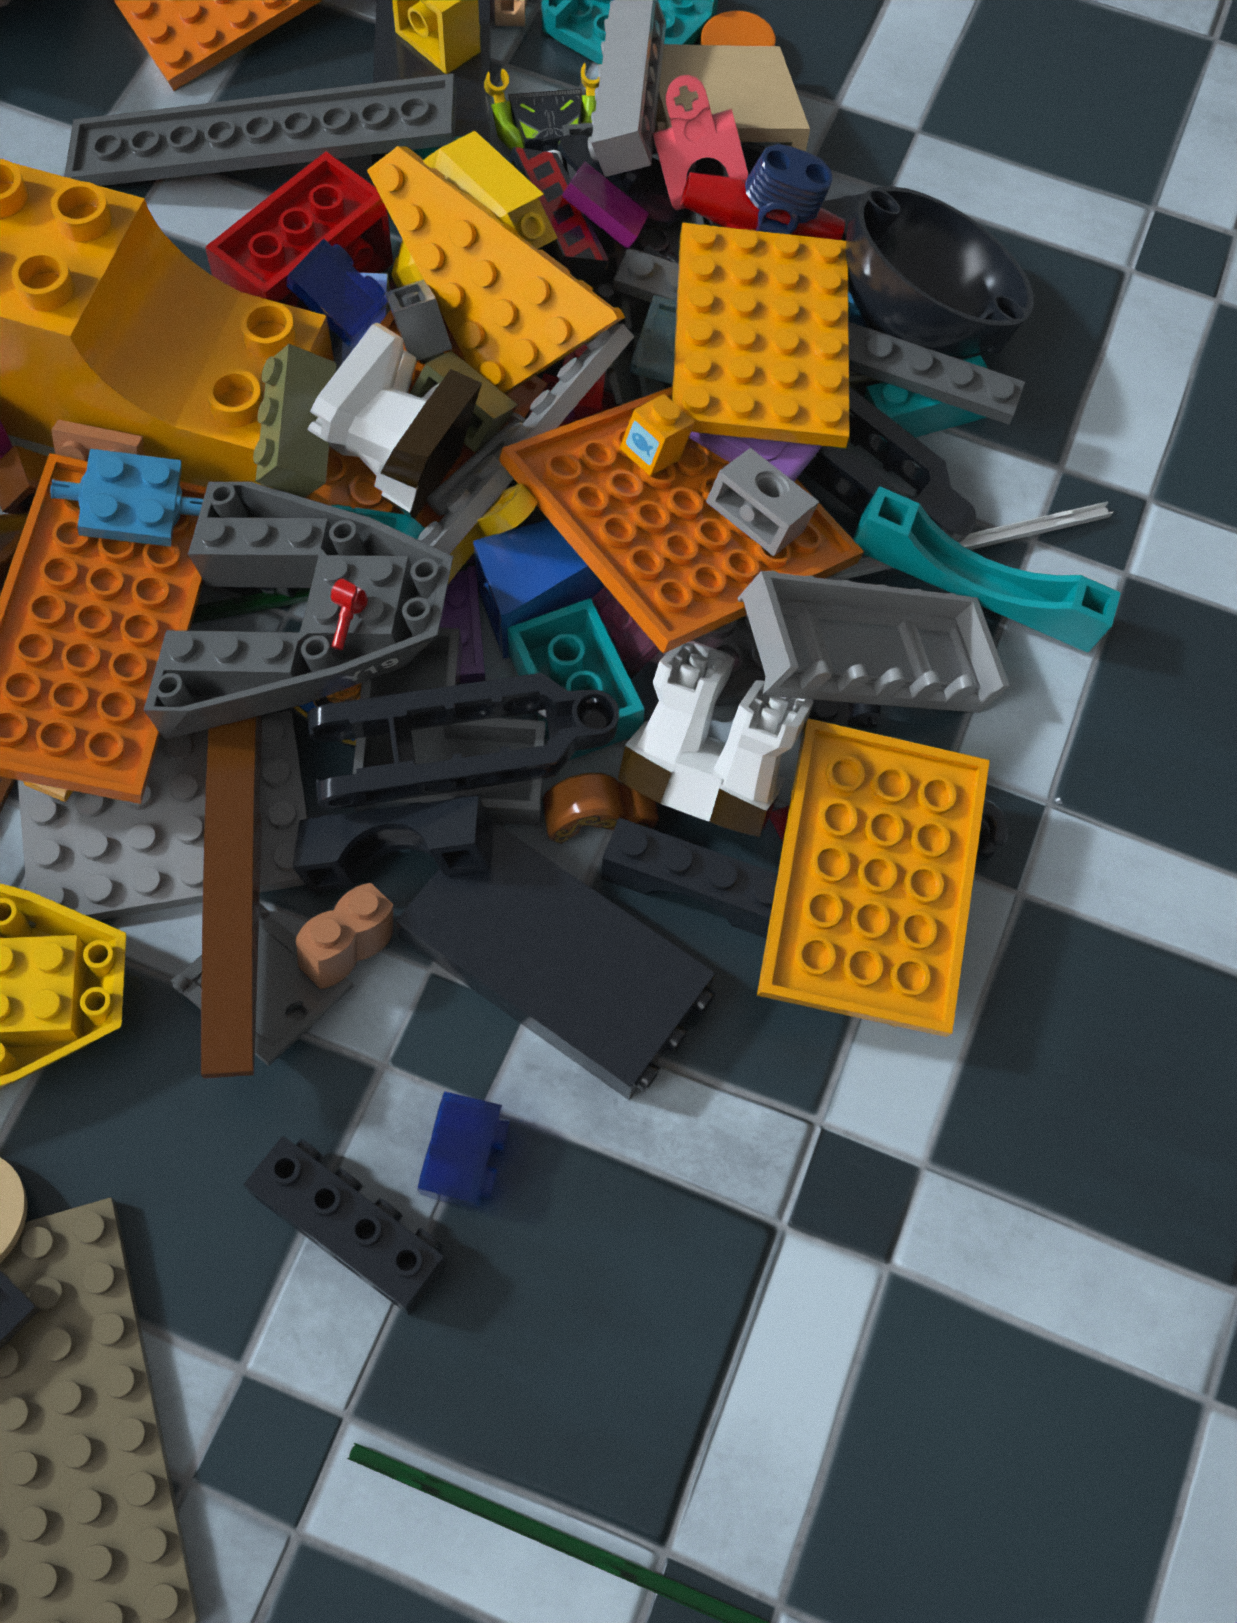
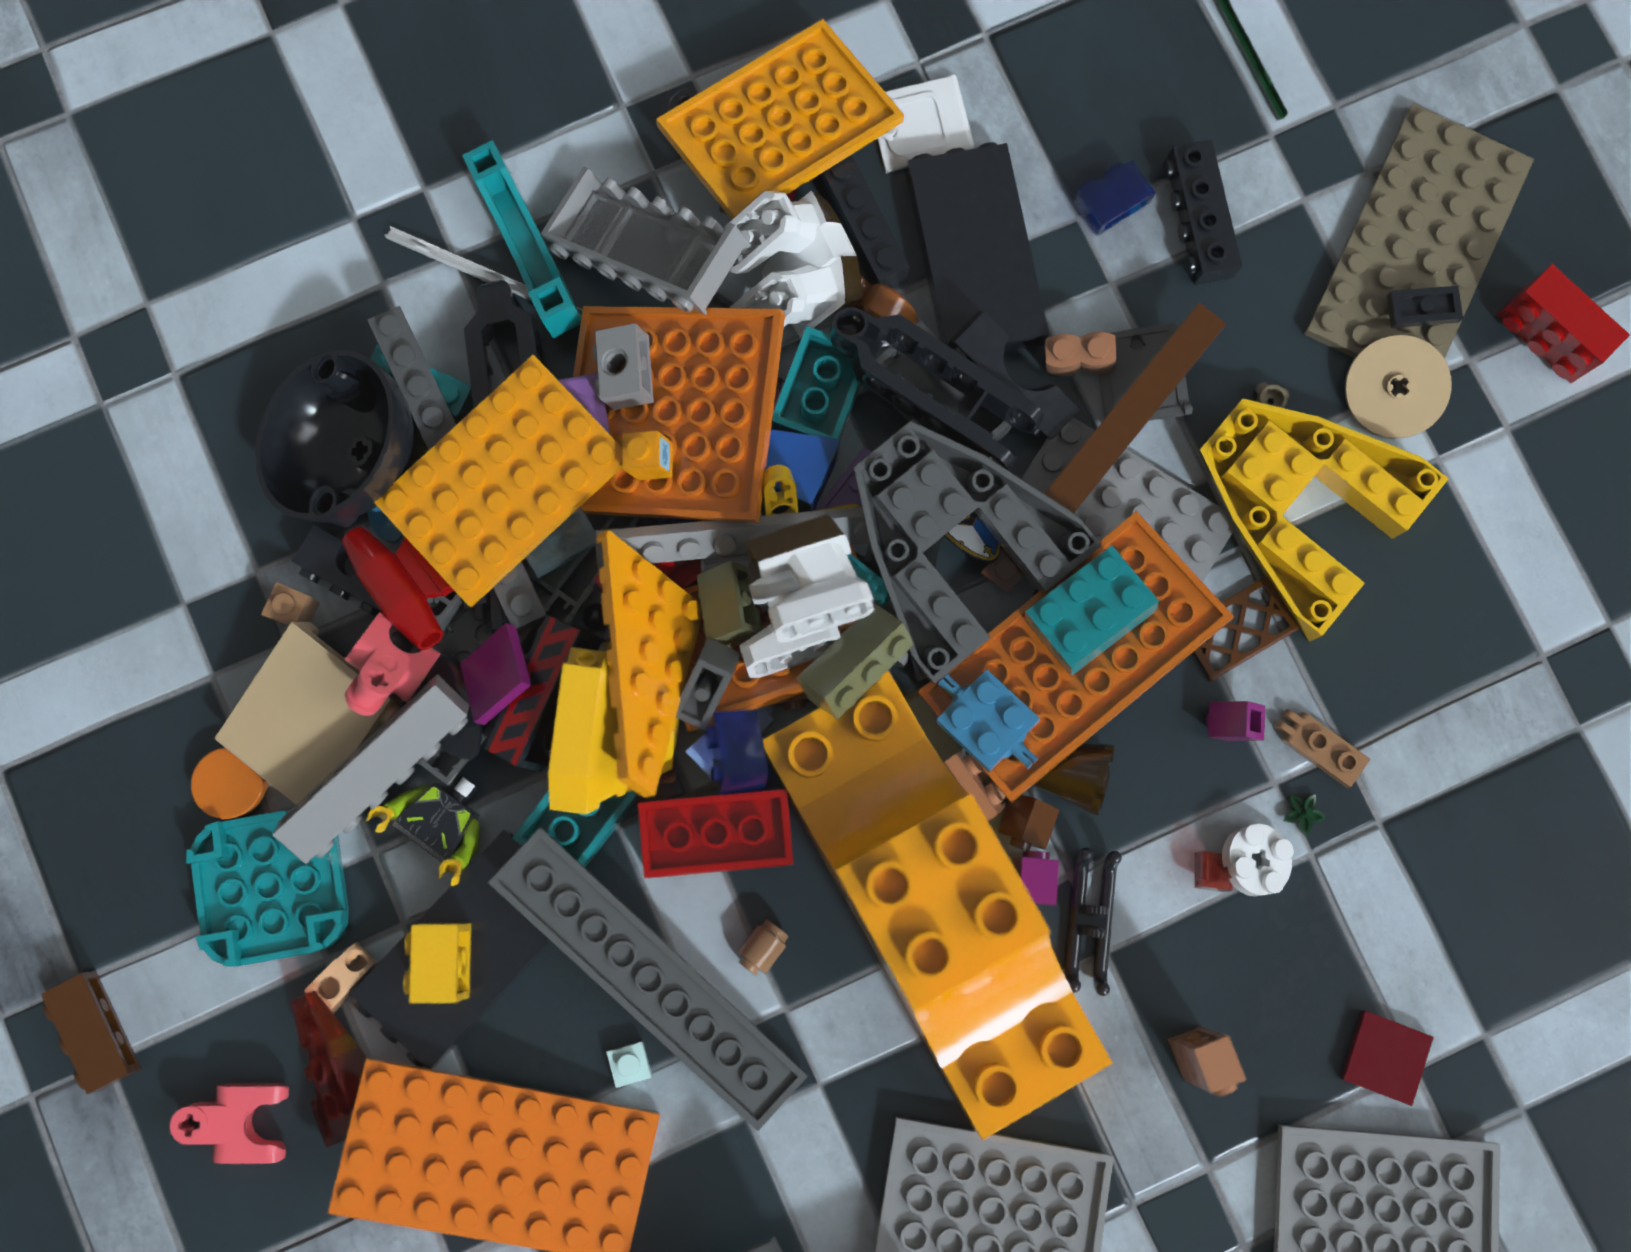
camera: 140 degrees left, 15 degrees up
red hand [330,579,368,650] -> none
dark blue piece [745,144,833,235] -> none
none -> medium nougat brick [261,582,320,627]
none -> light aqua plate [607,1041,652,1088]
none -> medium nougat brick [737,919,789,976]
none -> white container [877,75,975,173]
none -> teal brick [1025,545,1159,676]
none -> dark tan plate [1256,383,1289,408]

